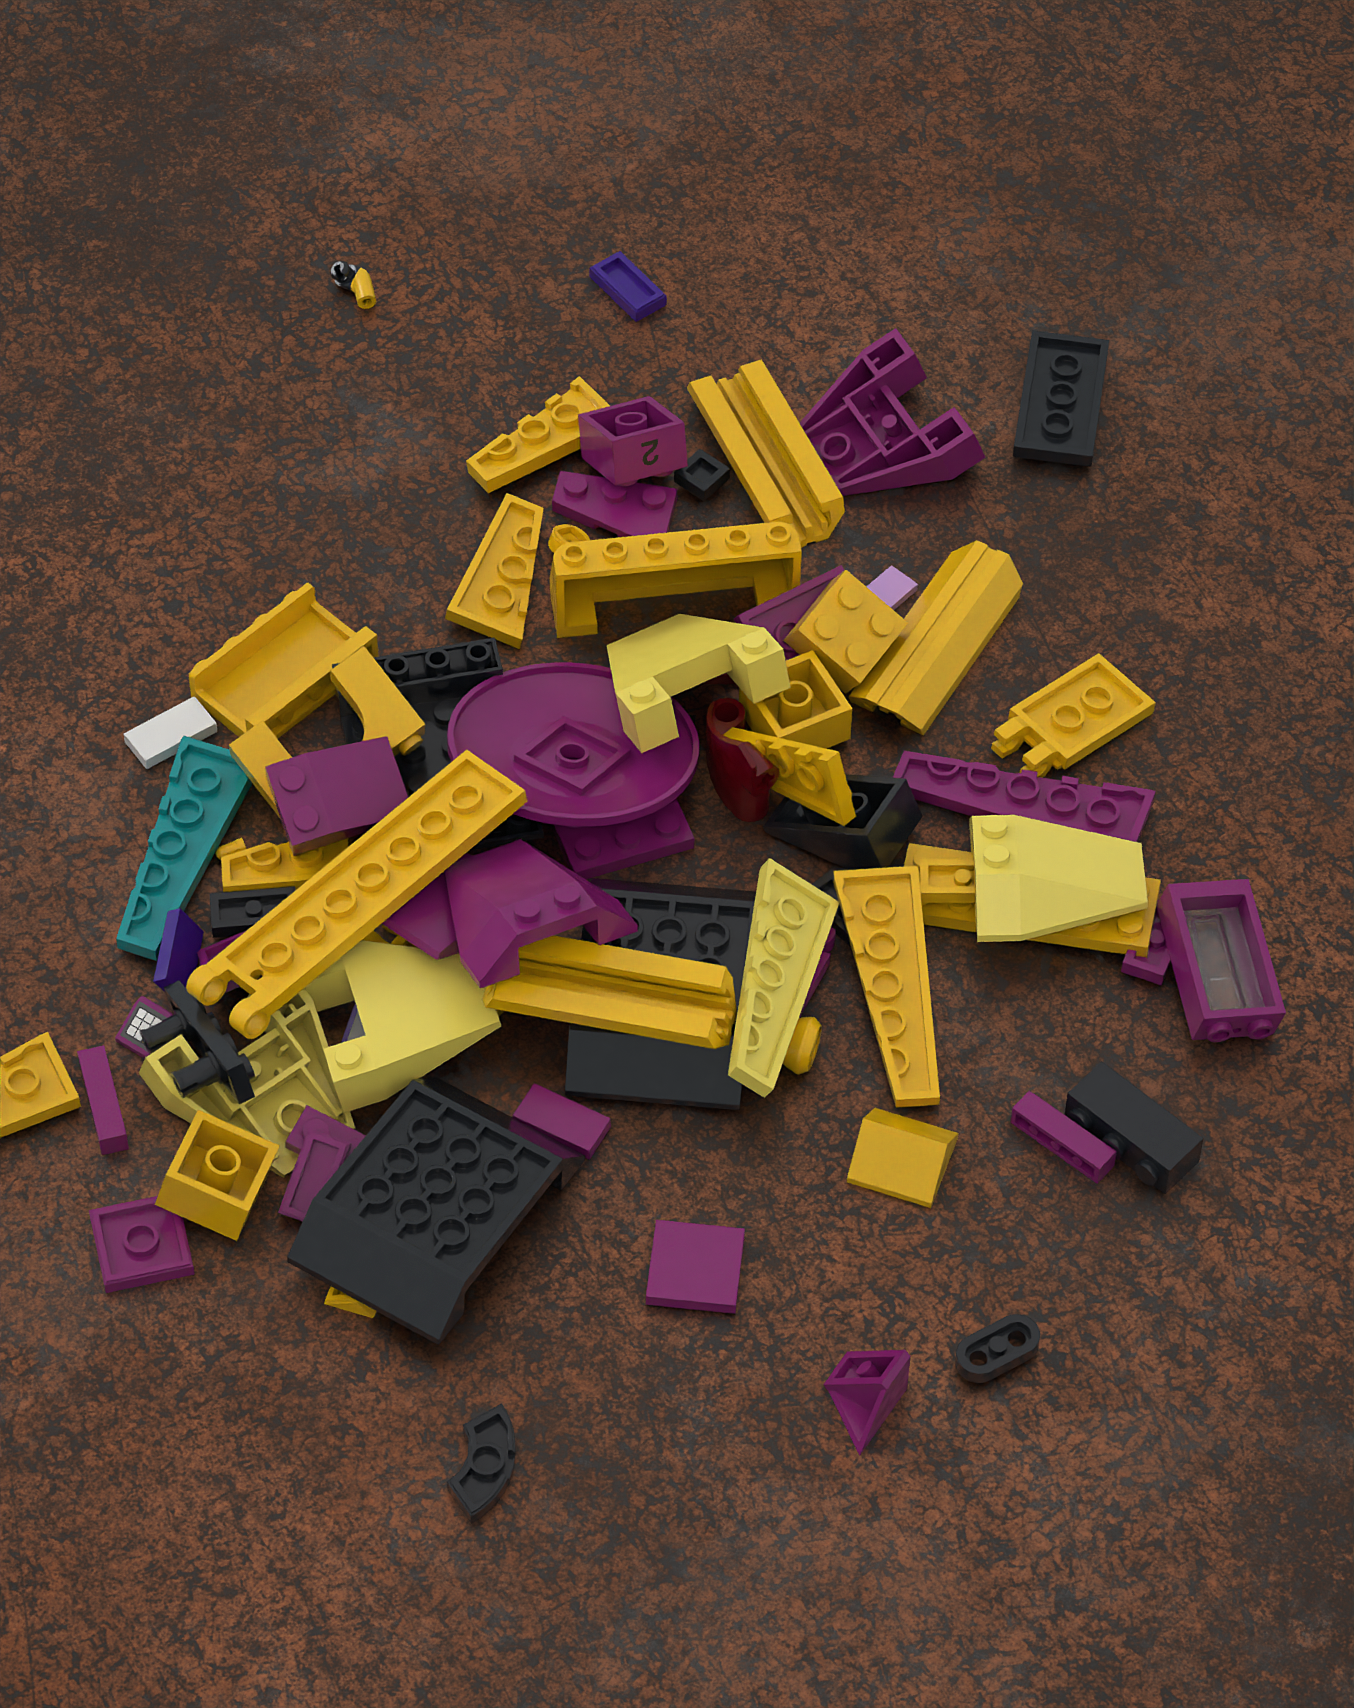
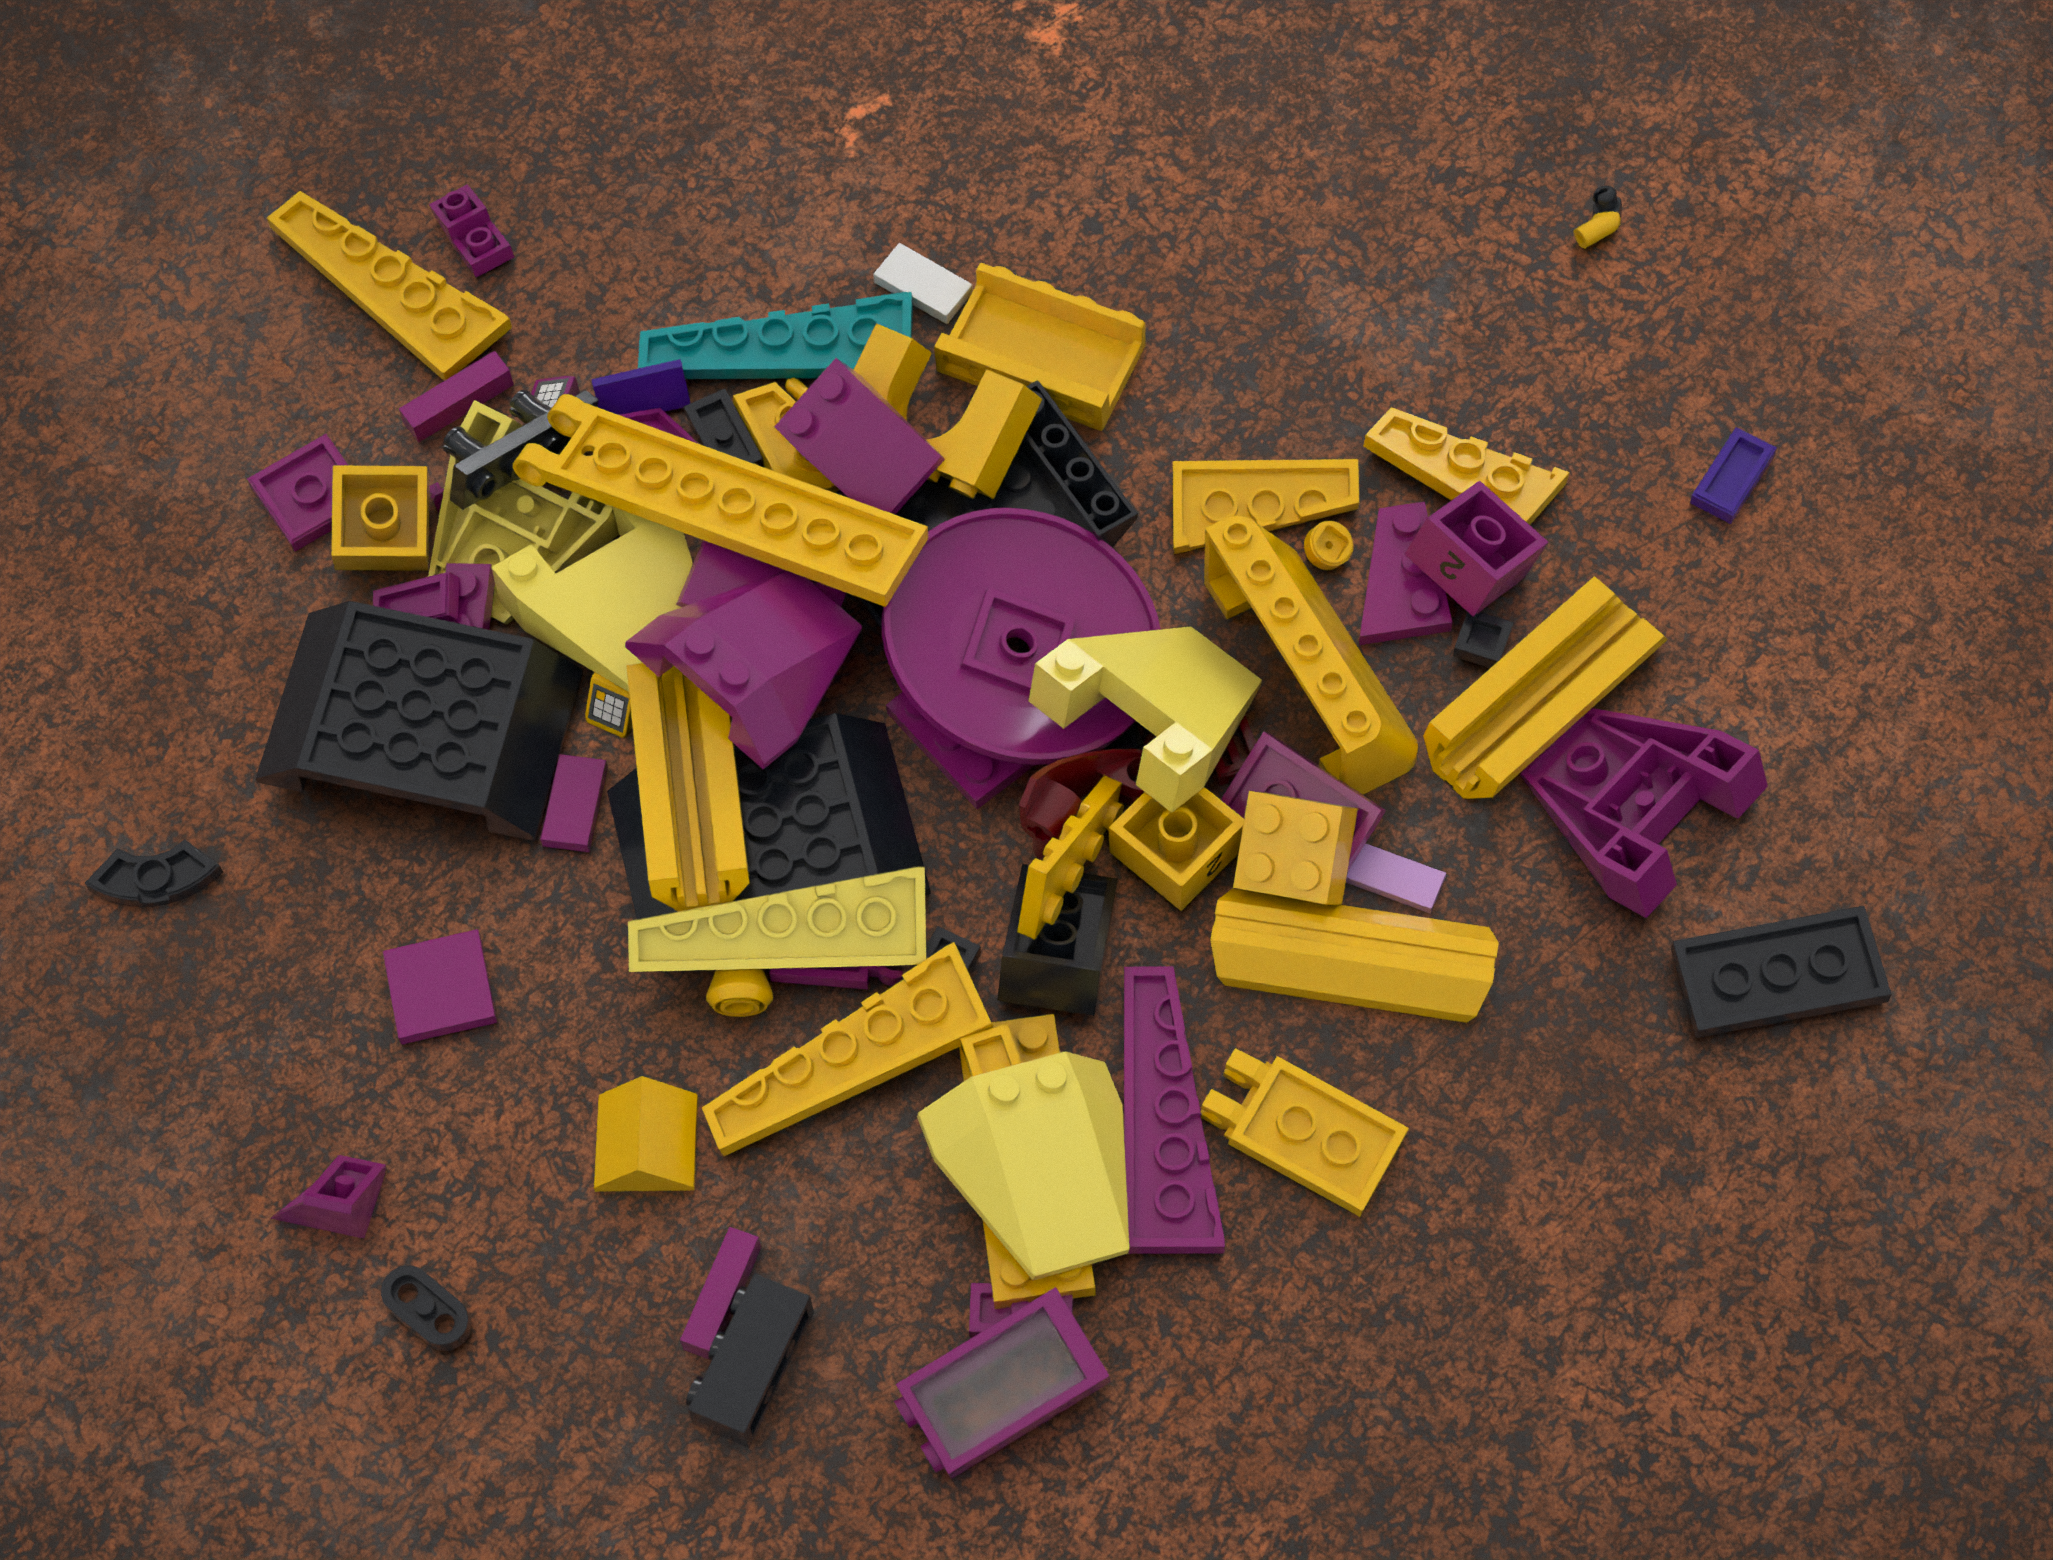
camera: 75 degrees right, 10 degrees up
none -> slope [585,672,633,738]

